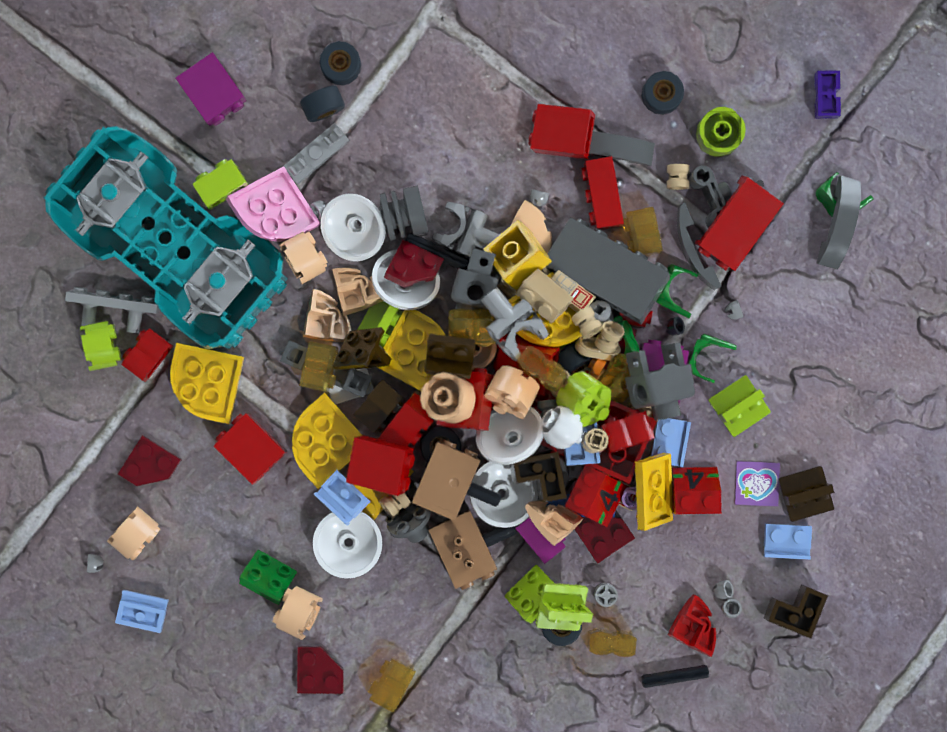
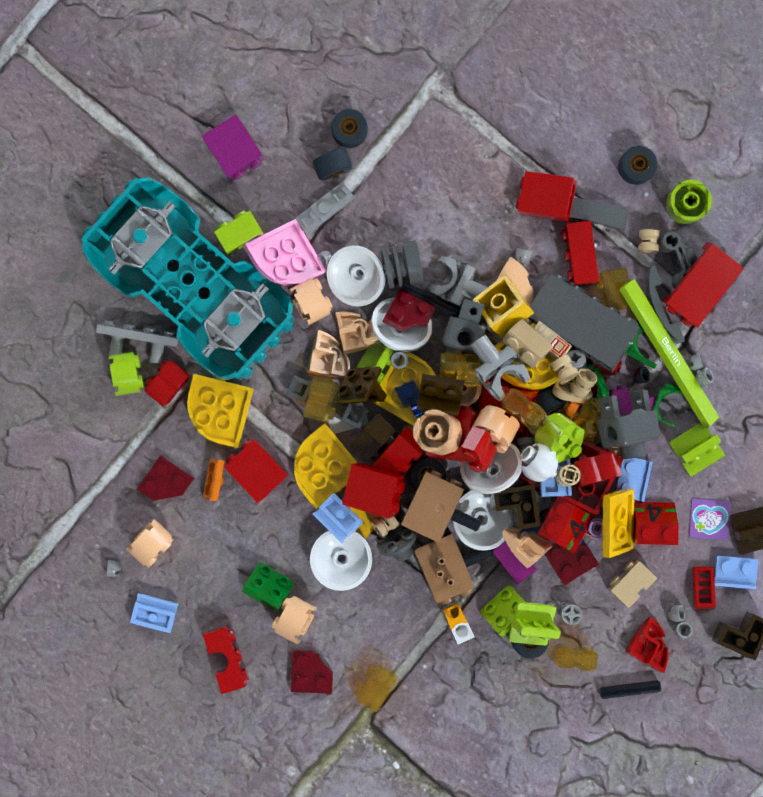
camera: 10 degrees right, 0 degrees up
none -> orange plate [203,458,225,502]
none -> red arch [203,625,249,694]
none -> light grey hinge [391,352,409,369]
none -> clear blue plate [395,380,424,419]
none -> leg [443,603,475,645]
none -> red brick [461,426,497,473]
none -> tan brick [608,560,657,608]
none -> lime tile [619,279,719,428]
none -> red slope [692,567,716,610]
none -> light grey plate [695,368,714,387]

